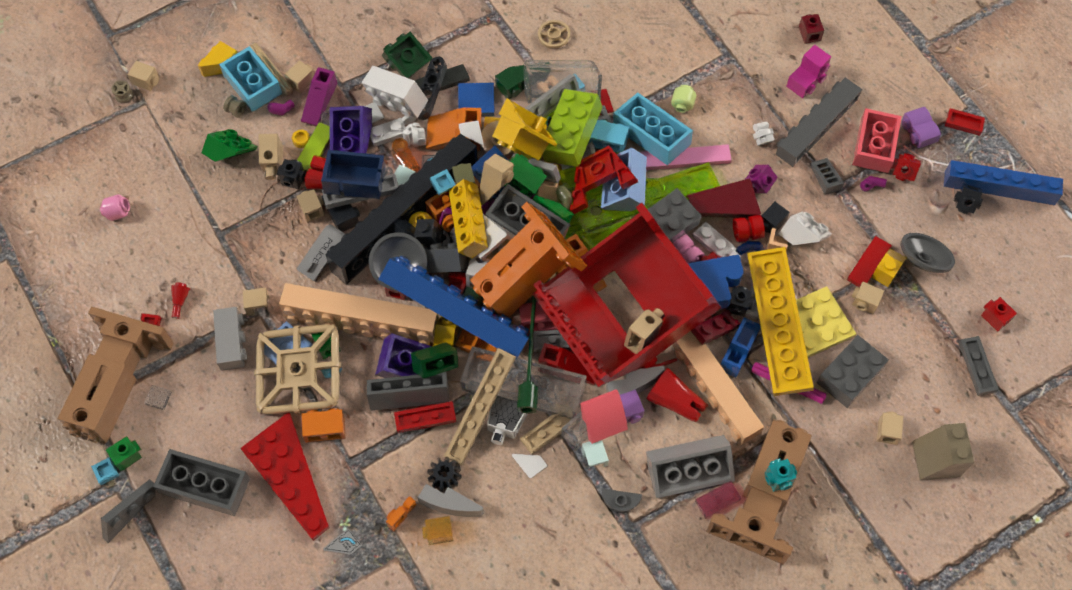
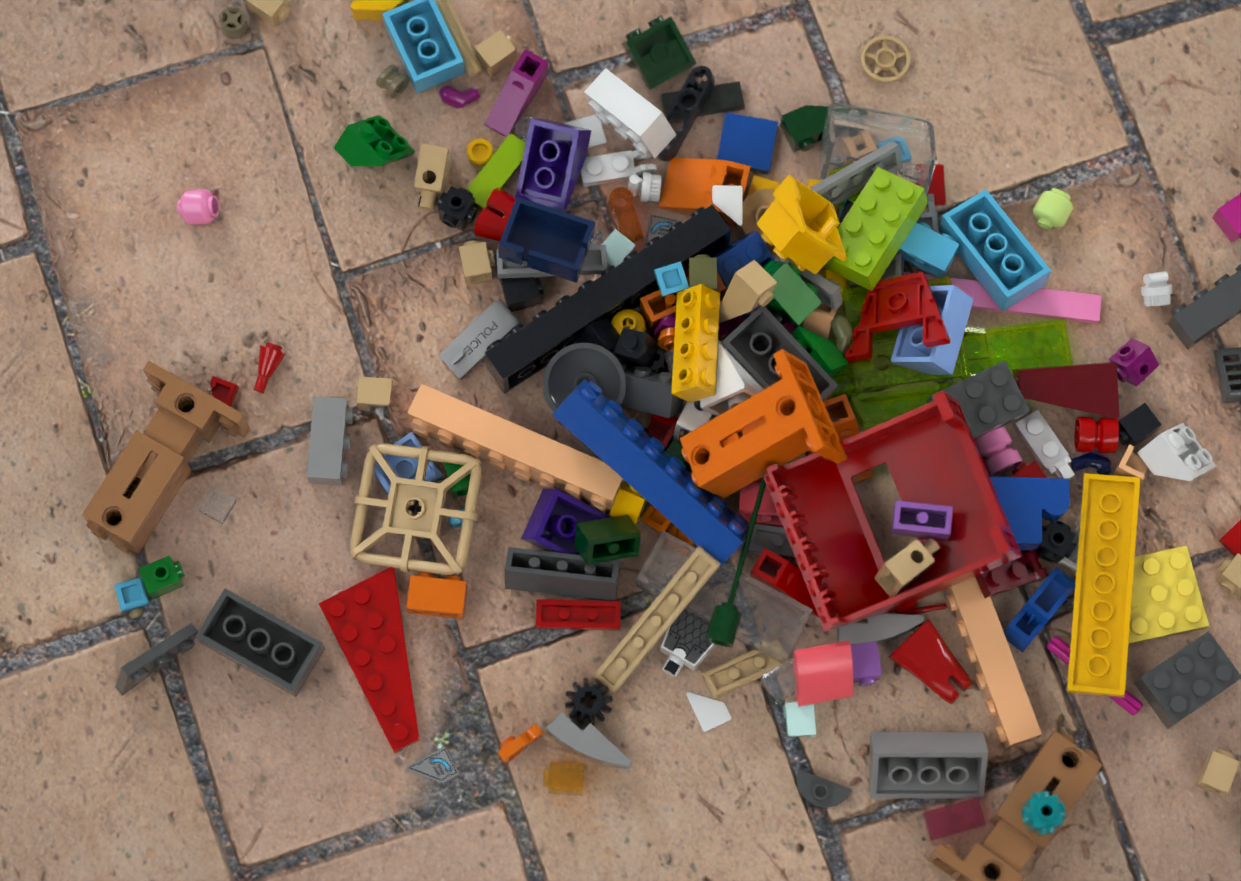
camera: 10 degrees right, 10 degrees up
none -> medium lavender brick [891,501,953,541]

